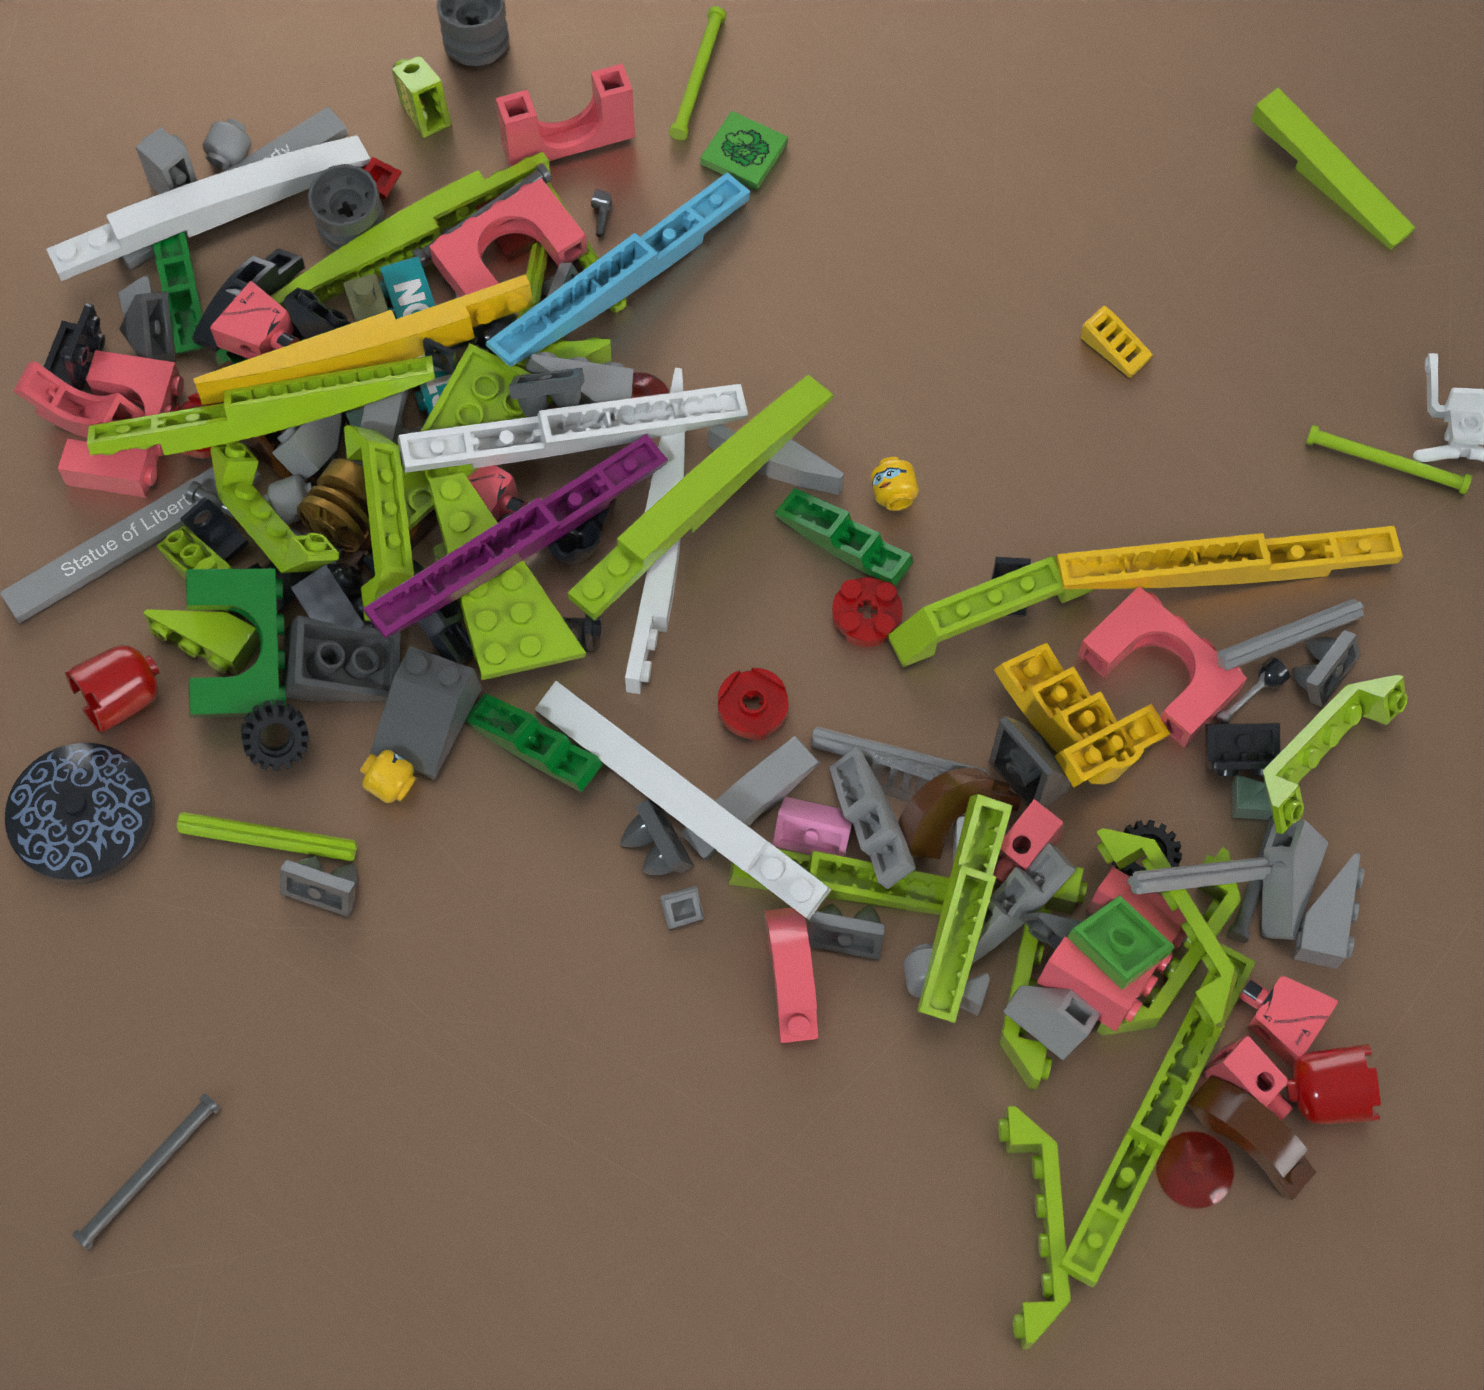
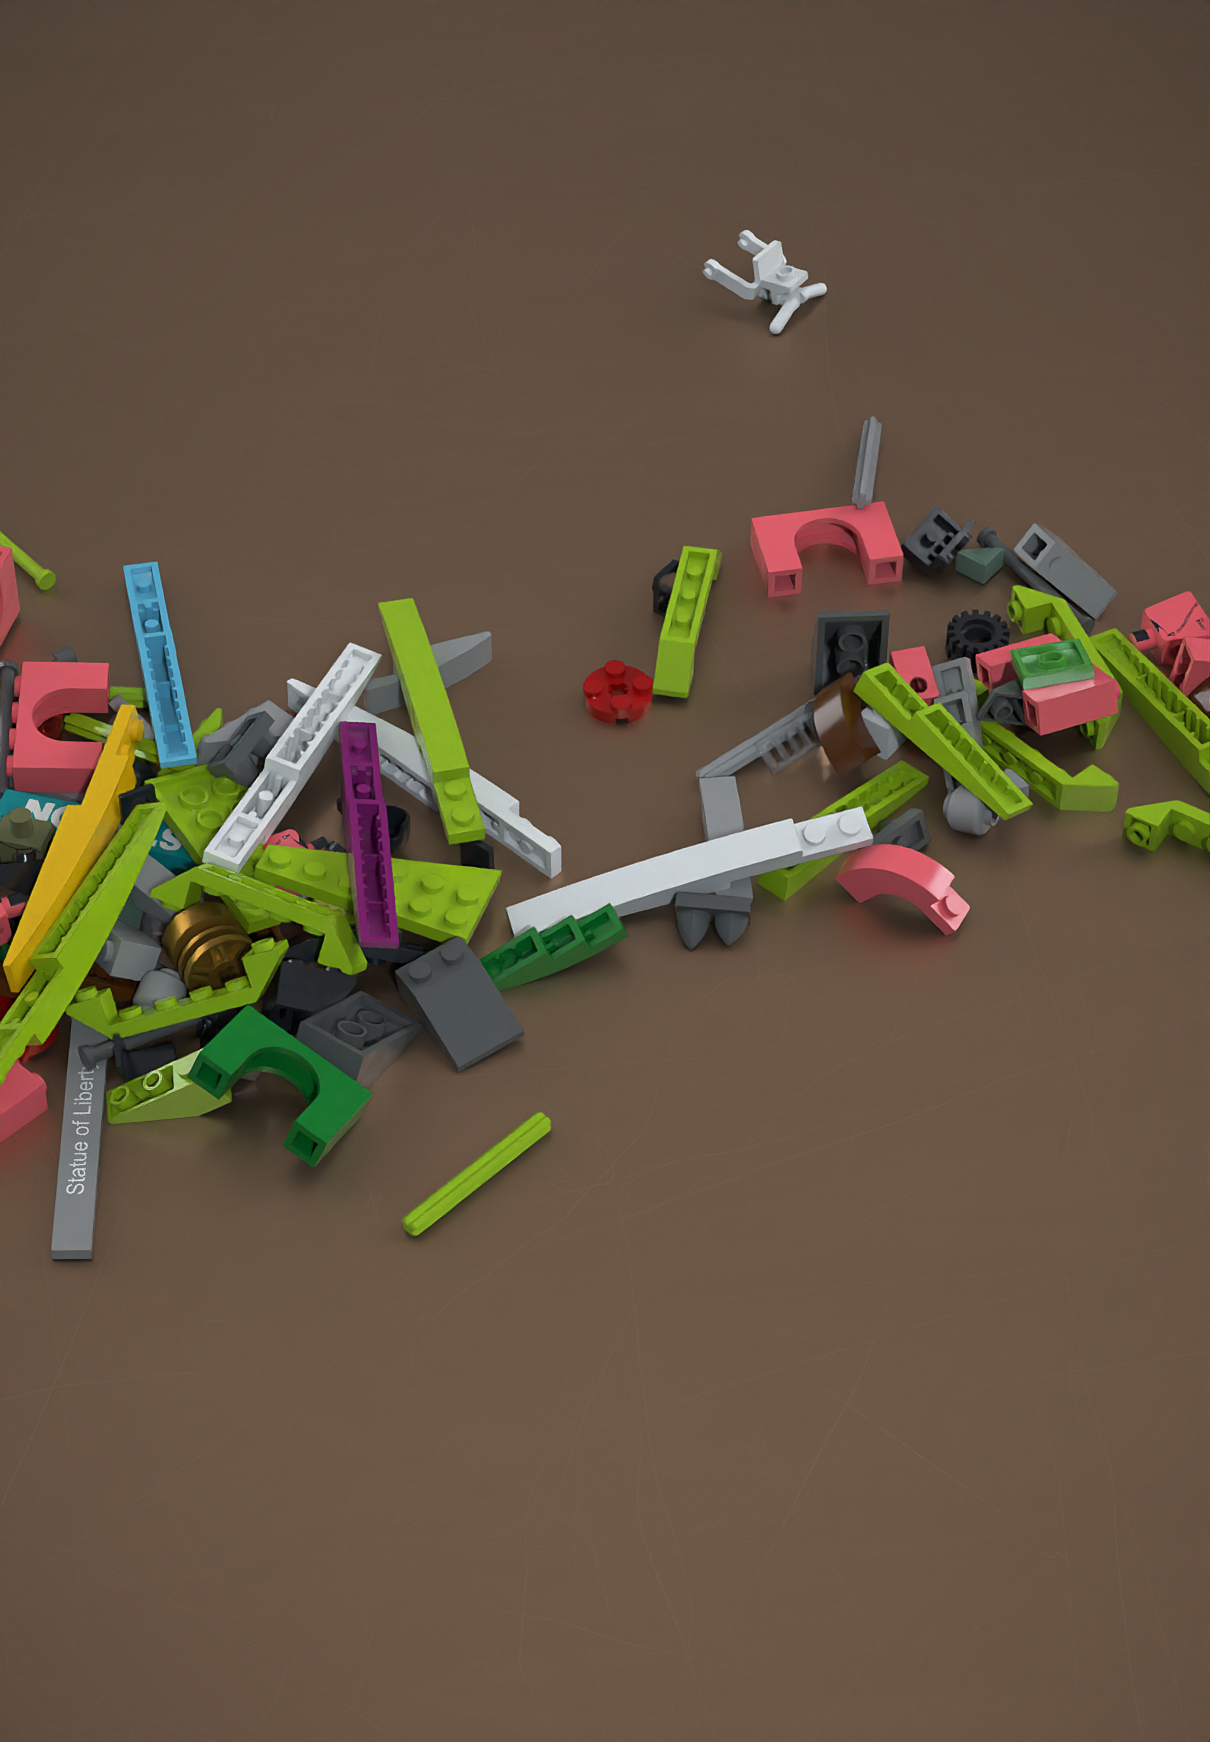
camera: 55 degrees left, 20 degrees down
black dish [5,743,155,885] -> none
red cylinder [65,645,160,733] -> none
dark grey bar [72,1093,221,1251] -> none
lime slope [143,609,260,676] -> none
black tyre [241,700,309,771] -> none
dark grey tile [280,856,358,917] -> none
yellow head [360,750,417,804] -> none
light grey slope [659,886,704,929] -> none
bright green tile [700,111,788,190] -> none
red plate [718,668,789,741] -> none
bright pink panel [772,796,853,857] -> none
green slope [774,488,914,586] -> none
light grey slope [829,747,916,889] -> none
yellow head [870,457,919,511] -> none
yellow slope [994,642,1170,788] -> none
light grey slope [1003,986,1101,1060] -> none
yellow slope [1056,526,1403,589] -> none
yellow slope [1080,305,1153,378] -> none
lime slope [1096,828,1238,1030] -> none
light grey axle [1128,857,1272,894] -> none
hinge [1217,657,1290,724] -> none
lime slope [1251,87,1415,250] -> none
lime slope [1263,675,1408,835] -> none
dark grey tile [1292,630,1361,707] -> none
light grey slope [1293,853,1364,969] -> none
lime bar [1305,424,1472,495] -> none

